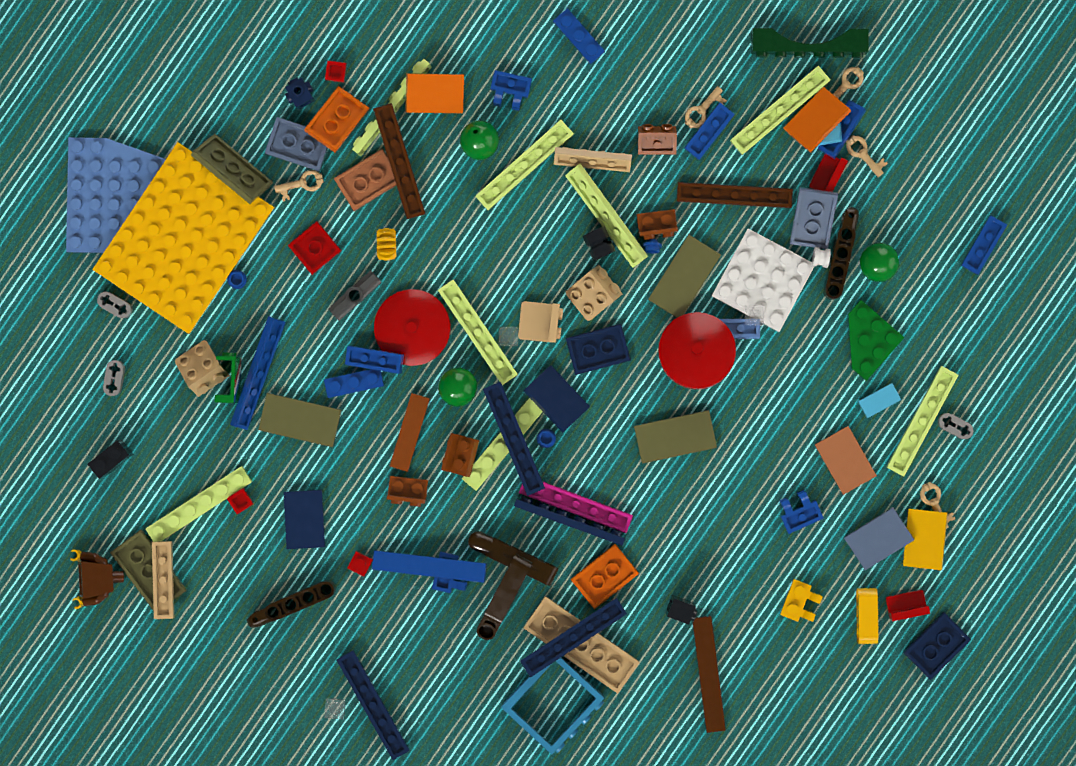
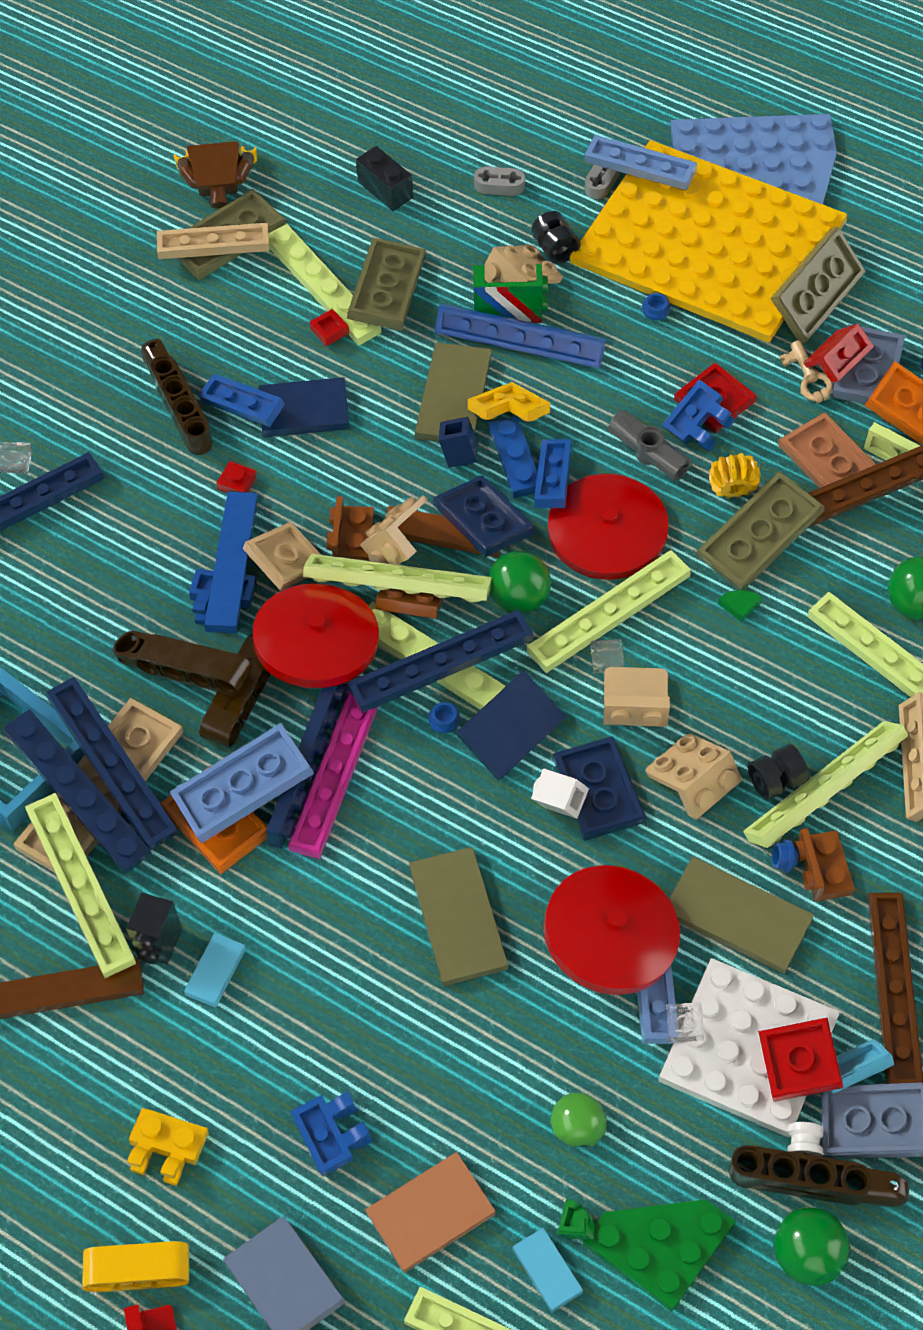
camera: 85 degrees right, 30 degrees down
none -> dark blue plate [3,709,151,875]
none -> yellowish green plate [25,793,136,978]
none -> medium blue plate [170,723,314,844]
none -> medium azure tile [184,933,246,1008]
none -> blue plate [198,374,285,427]
none -> tan tile [243,522,321,591]
none -> red dish [253,584,379,688]
none -> yellowish green plate [303,554,492,602]
none -> olive tile [347,237,426,331]
none -> tan bracket [360,495,427,565]
none -> dark blue tile [433,475,535,557]
none -> dark blue brick [438,417,478,468]
none -> yellow plate [468,382,550,422]
none -> black wheel [531,211,581,264]
none -> white brick [531,769,589,819]
none -> bright green hair [550,1092,607,1147]
none -> green tile [557,1199,594,1240]
none -> medium blue plate [584,135,697,190]
none -> blue plate [662,380,735,452]
none -> olive tile [696,471,825,590]
none -> green tile [718,590,762,622]
none -> red tile [758,1017,844,1102]
none -> red panel [803,324,874,383]
none -> medium azure tile [831,1039,894,1094]

